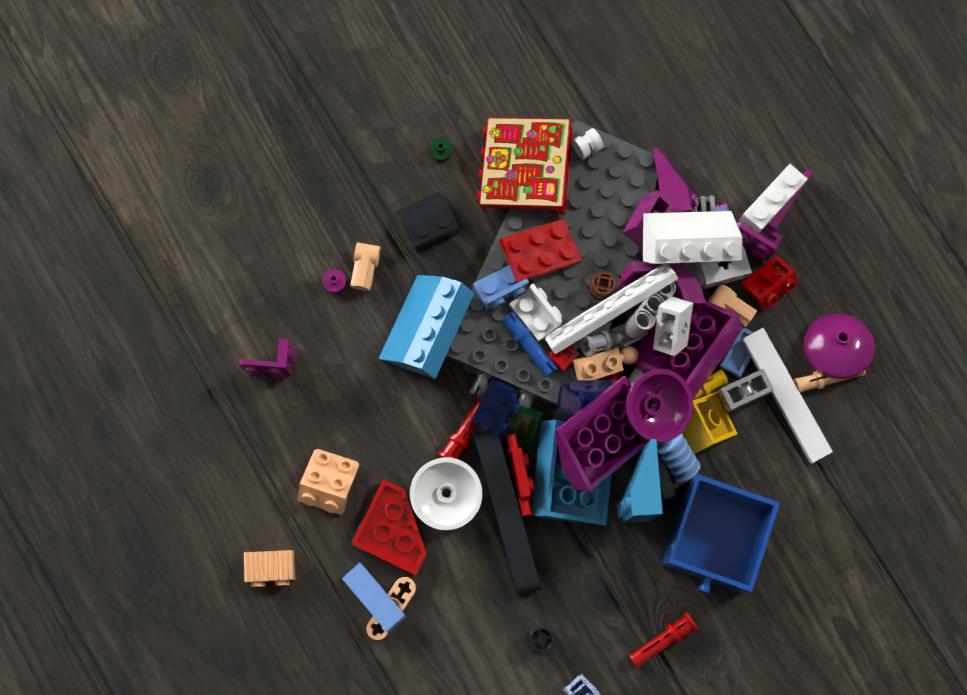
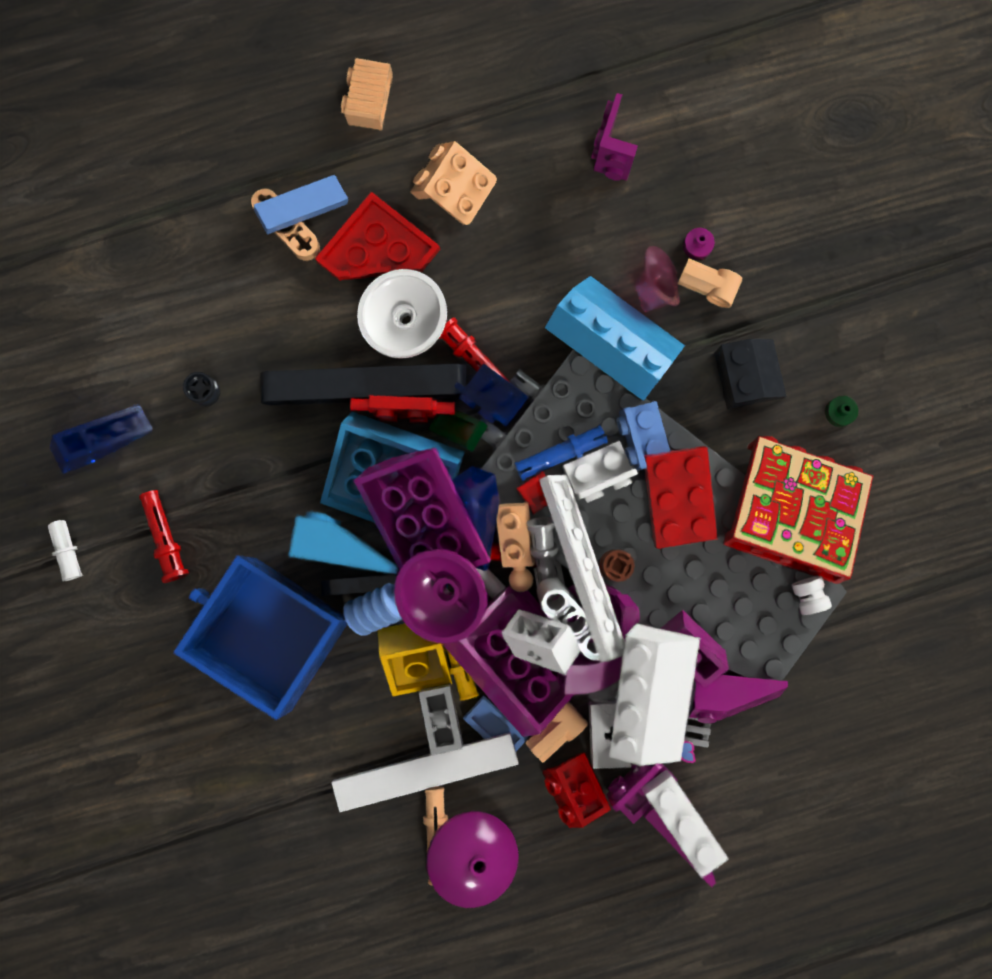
camera: 110 degrees right, 5 degrees up
none -> clear pink piece [635,246,680,312]

